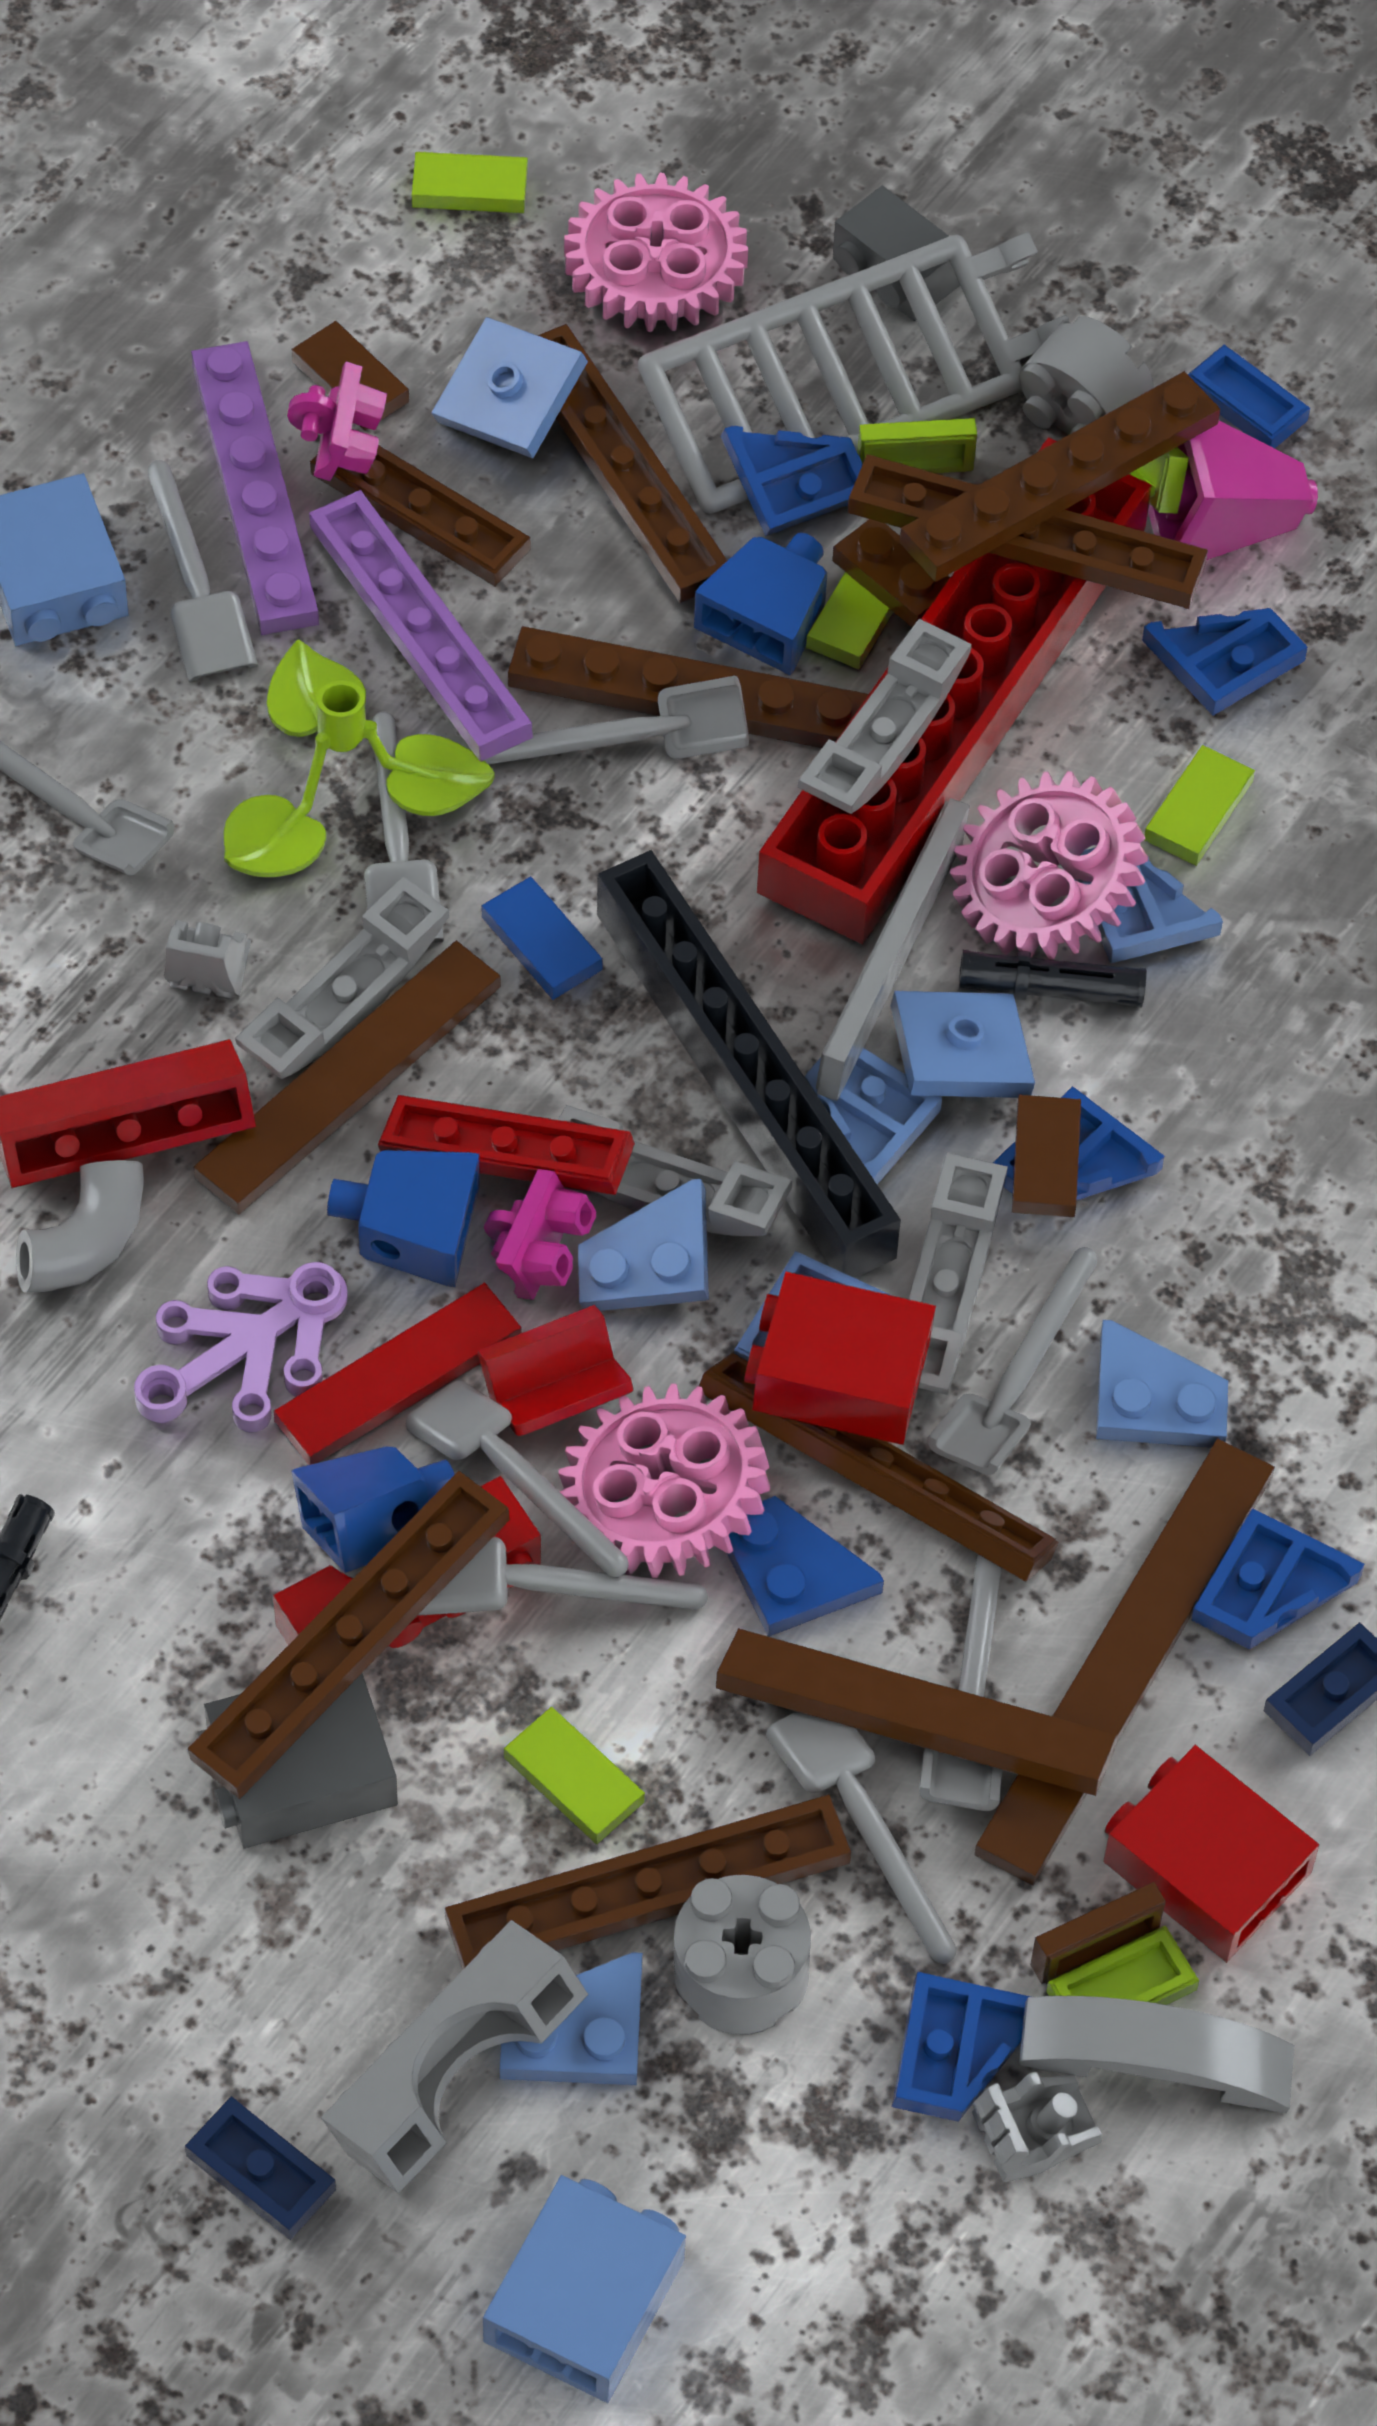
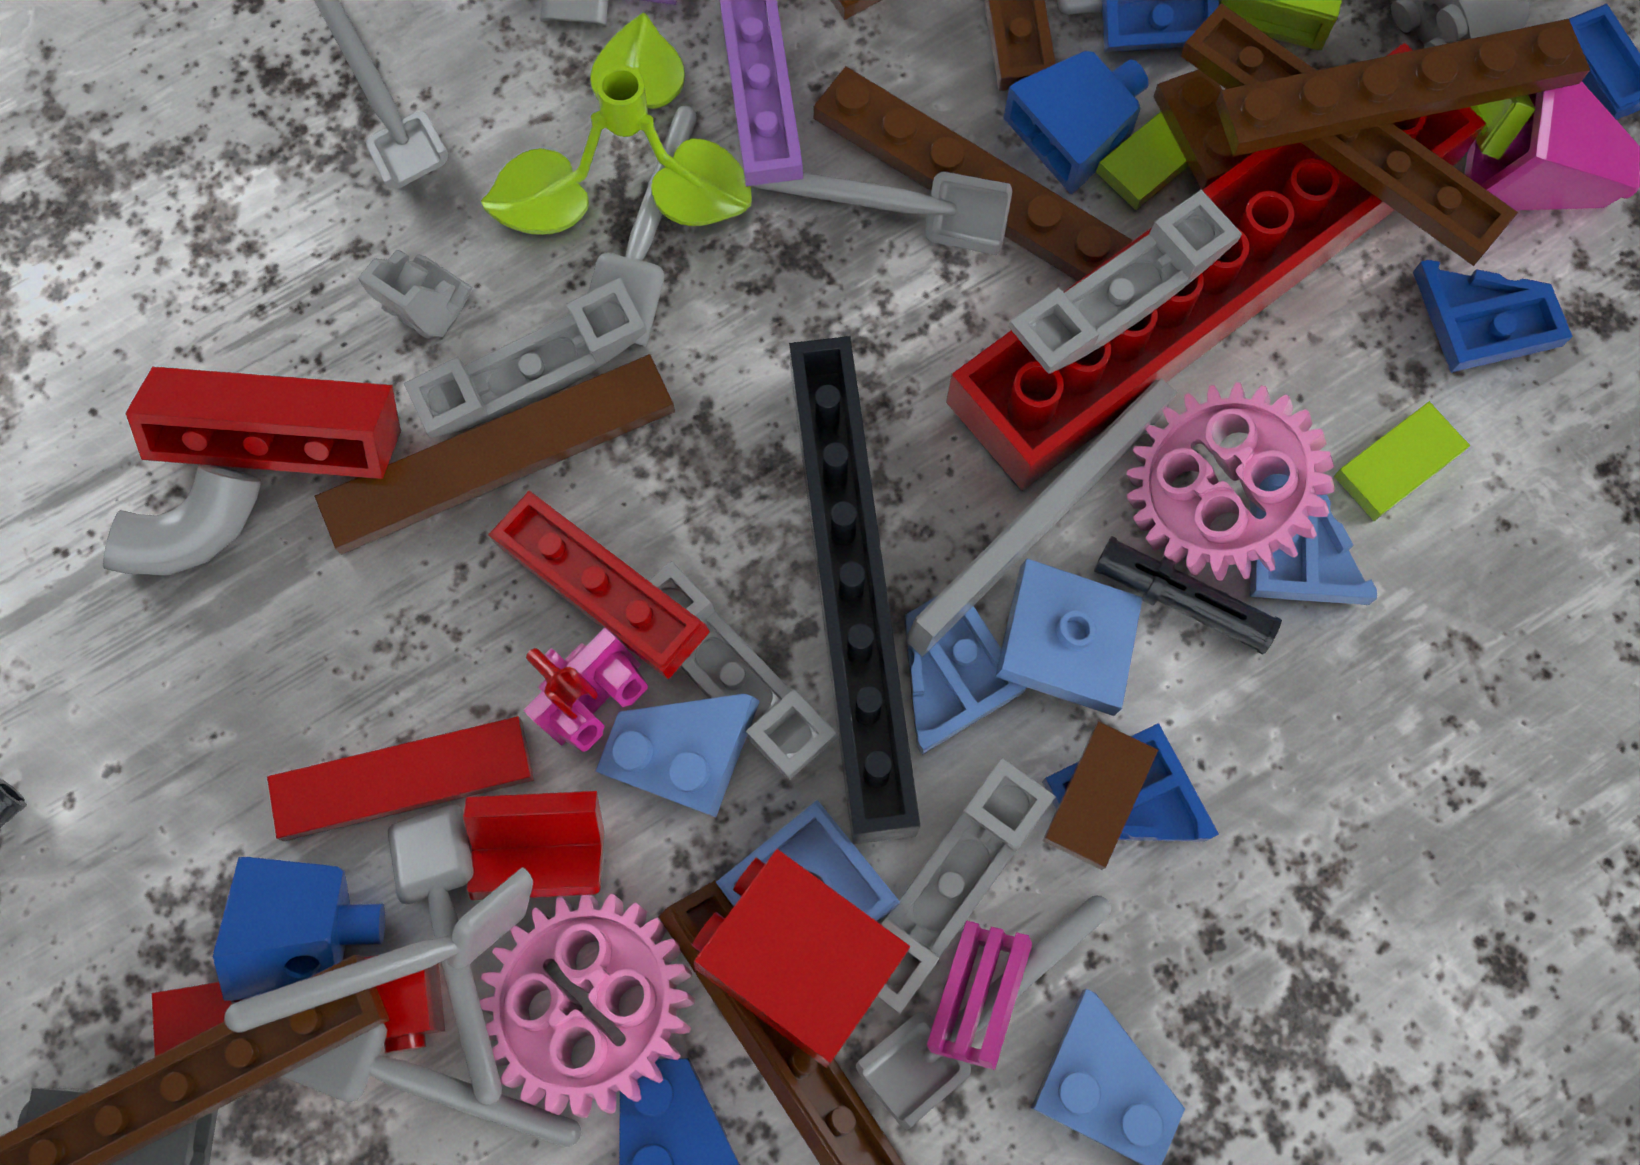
camera: 25 degrees right, 15 degrees up
lavender plant [134,1262,348,1432] -> none
blue torso [327,1150,480,1287] -> none
blue tile [481,876,603,1000] -> none
none -> light grey piece [225,867,533,1032]
none -> red hand [526,648,598,720]
none -> dark pink tile [927,920,1032,1070]

